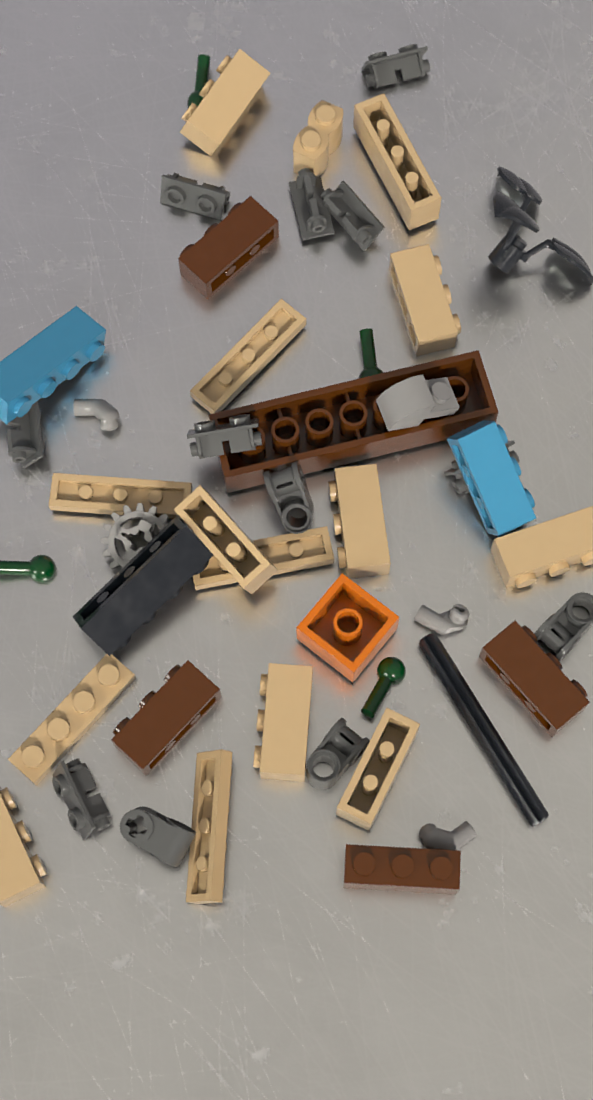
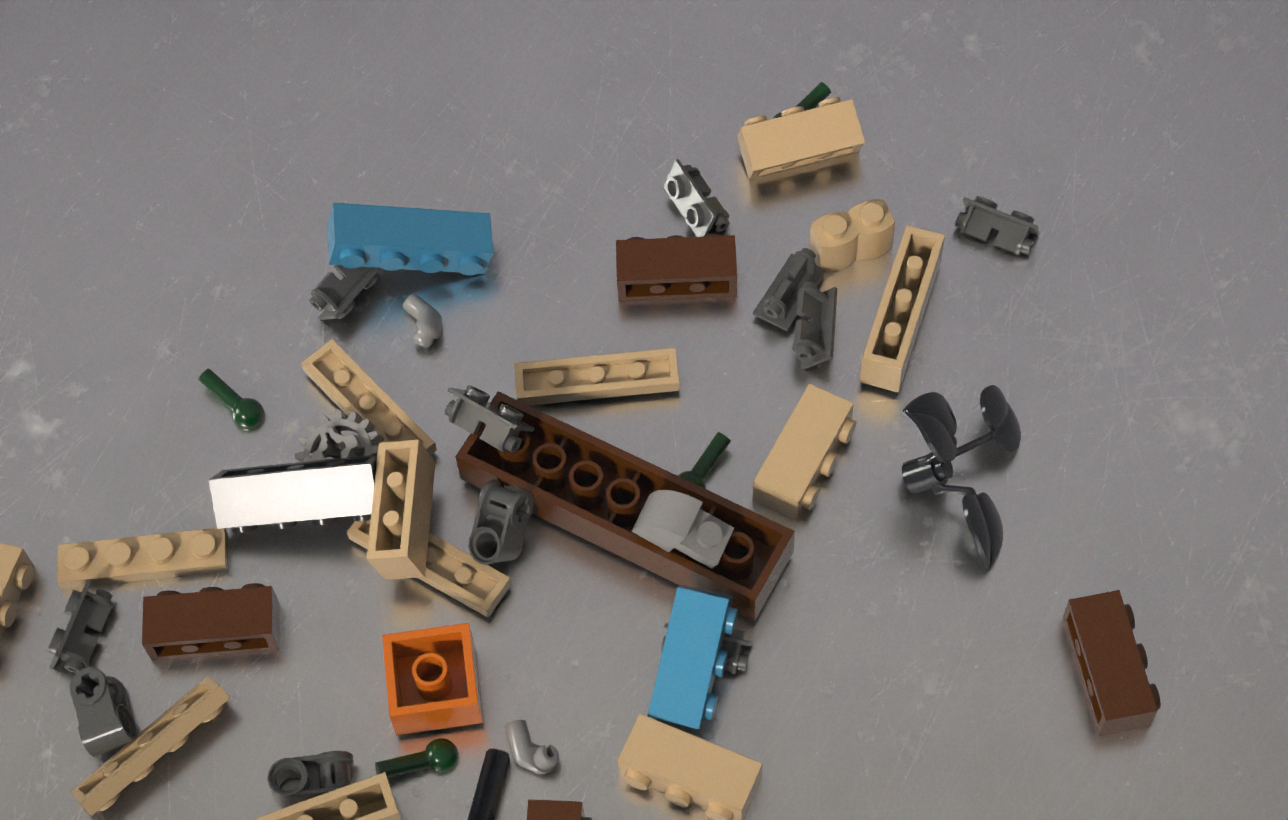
camera: 45 degrees right, 10 degrees down
tan brick [253,663,313,782] -> none
tan brick [328,464,391,579] -> none

